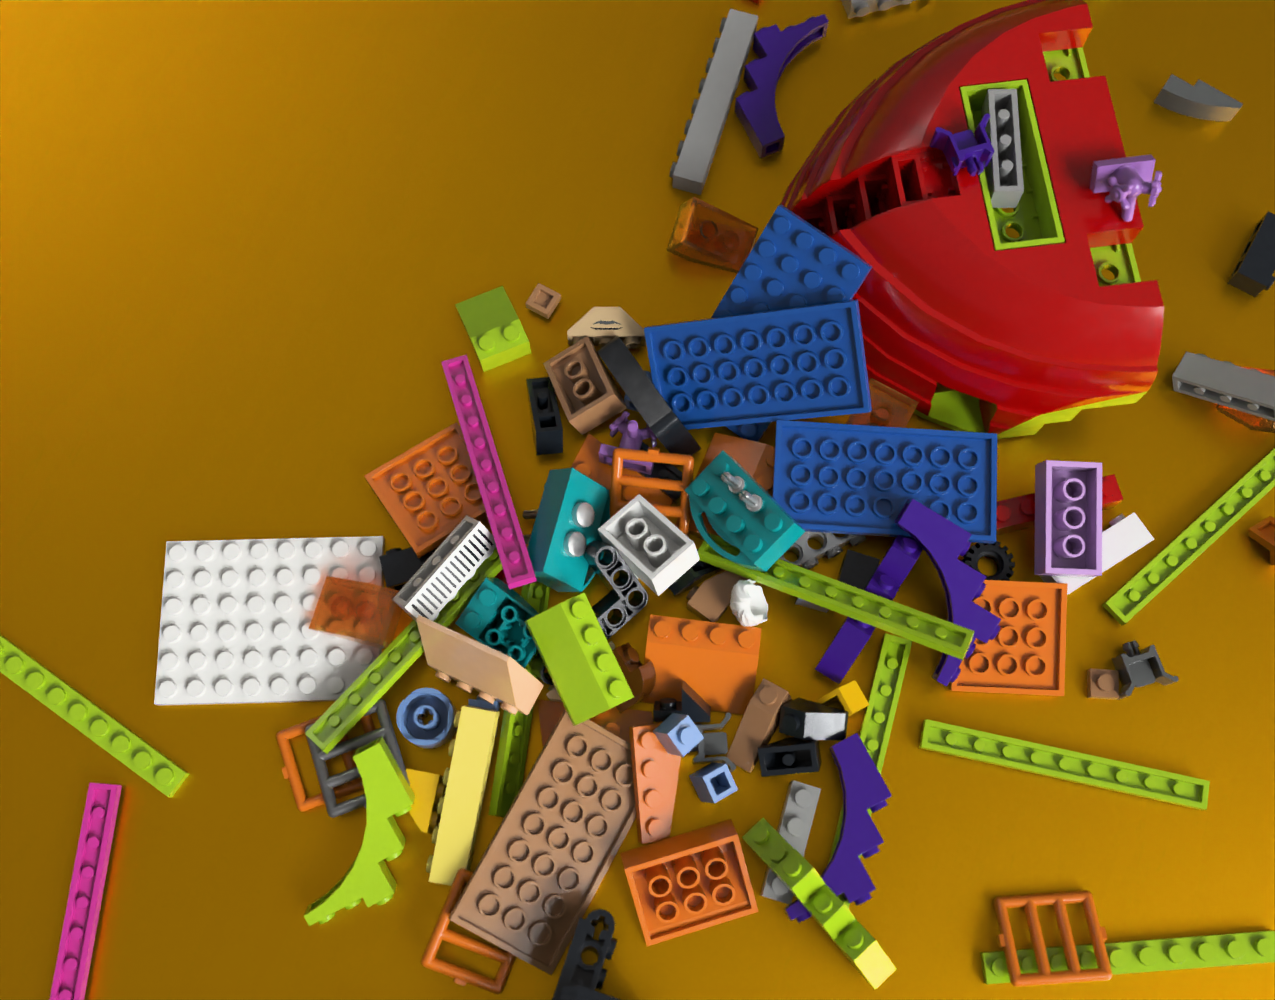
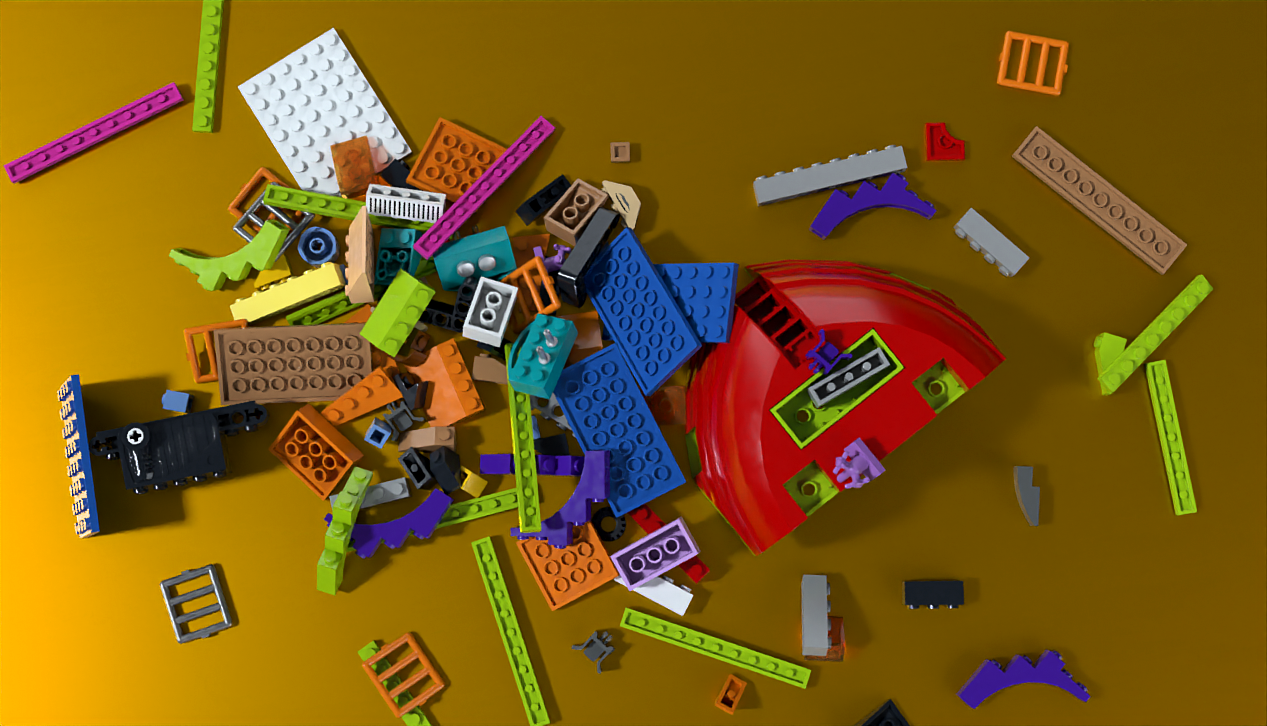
camera: 65 degrees right, 10 degrees up
lime slope [455,286,531,372] -> none
medium blue brick [652,713,704,757] -> none
clear orange slope [667,197,758,273] -> none
white hair [730,579,768,627] -> none
medium nougat plate [1087,668,1119,700] -> none

